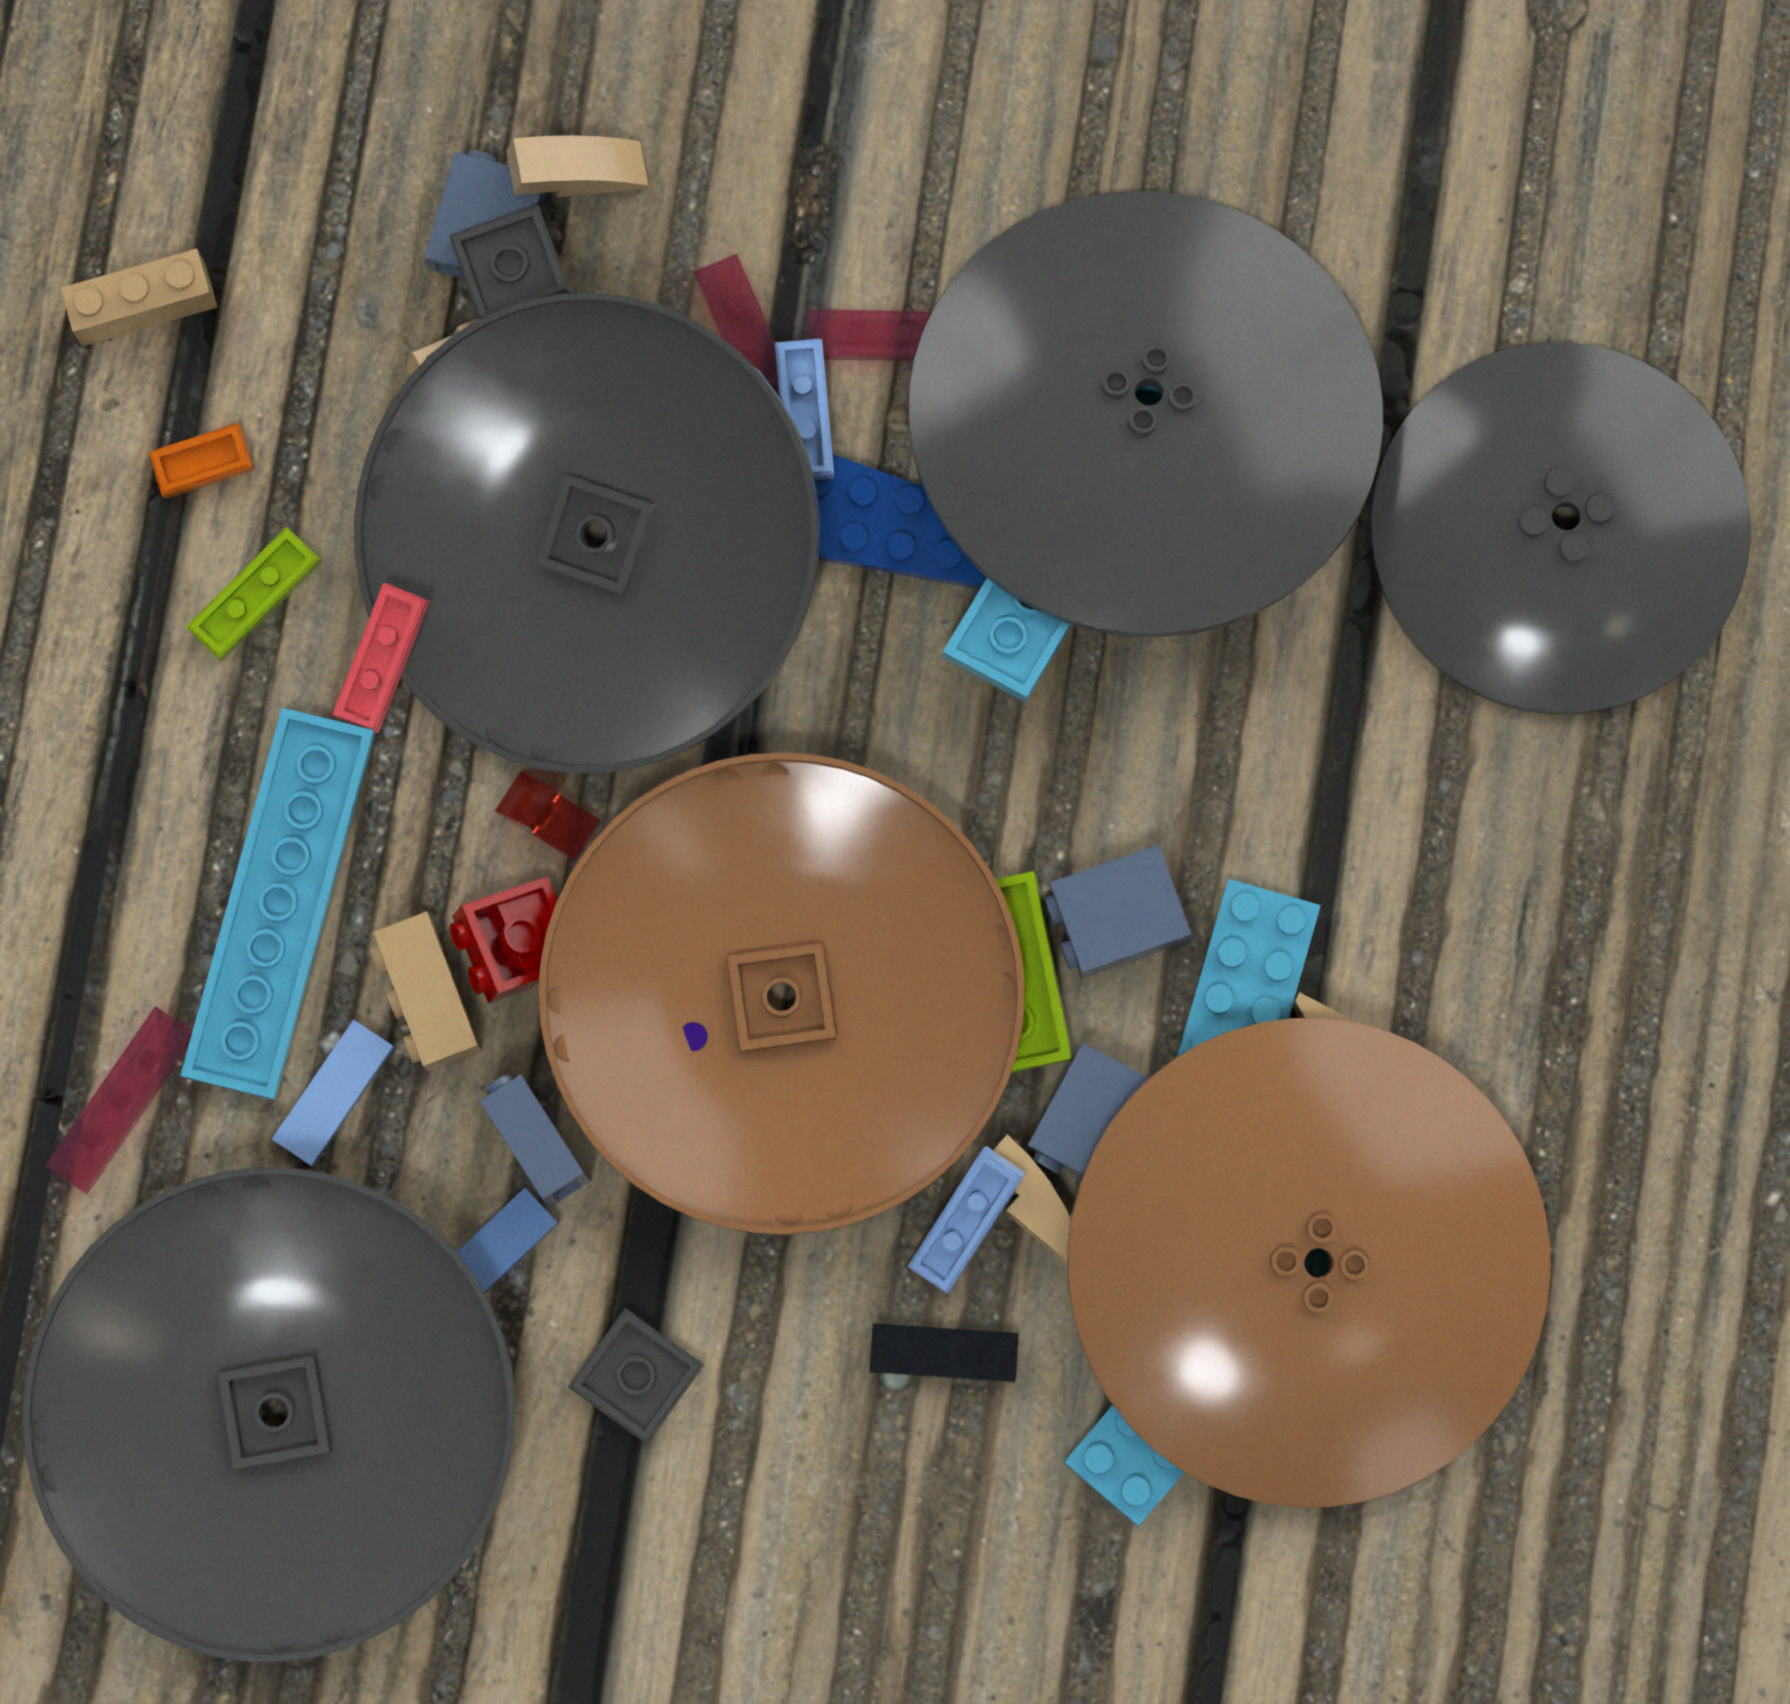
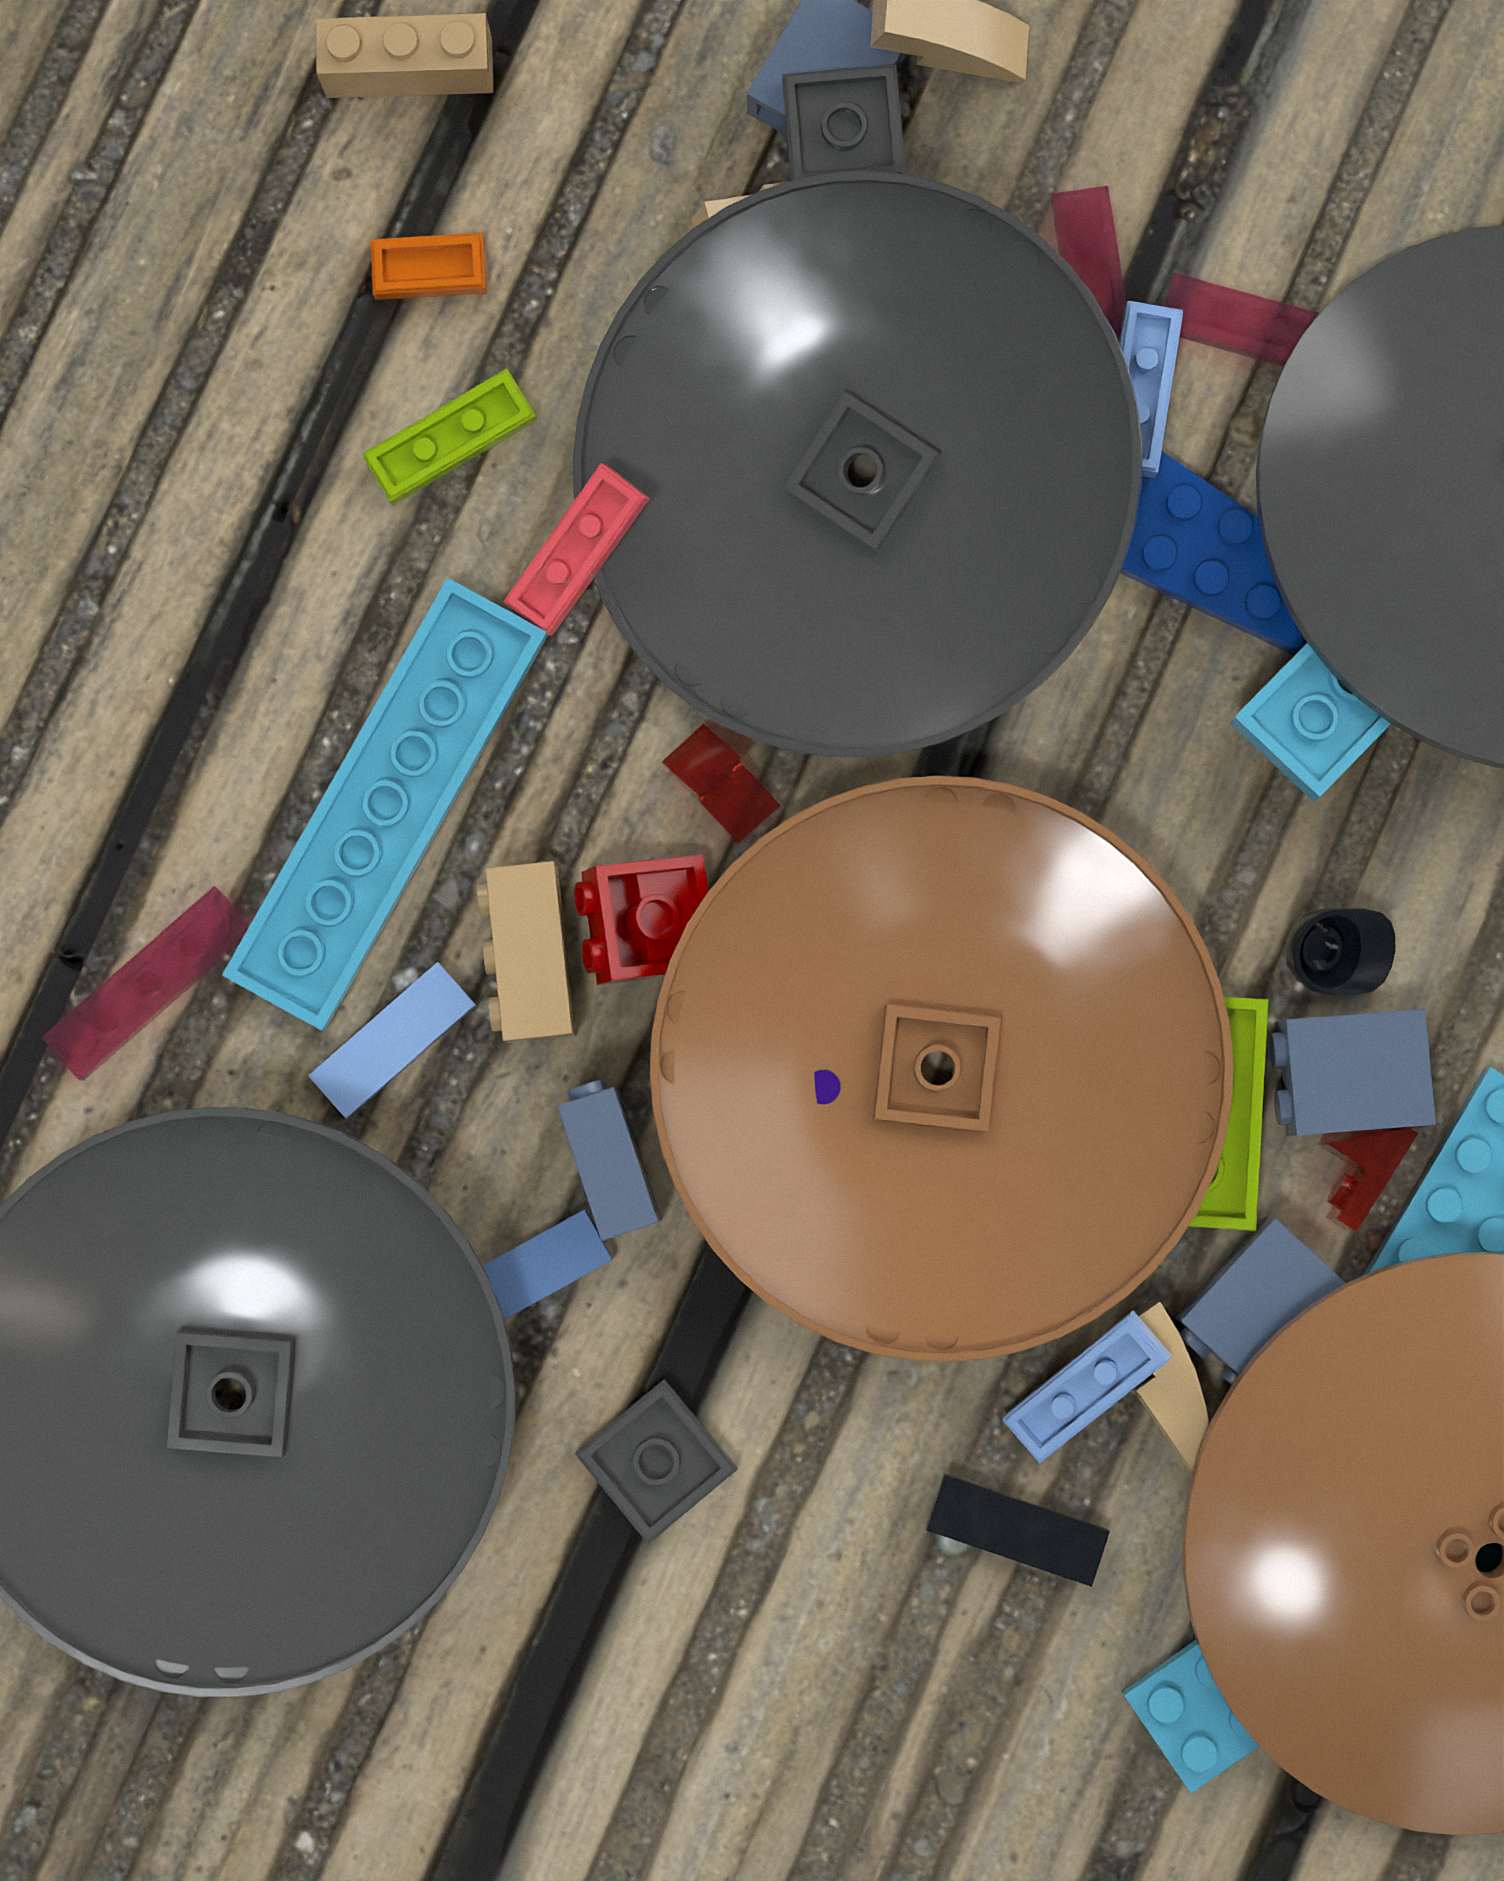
camera: 15 degrees right, 5 degrees up
none -> black cap [1285,908,1396,995]
none -> clear red slope [1318,1127,1418,1232]

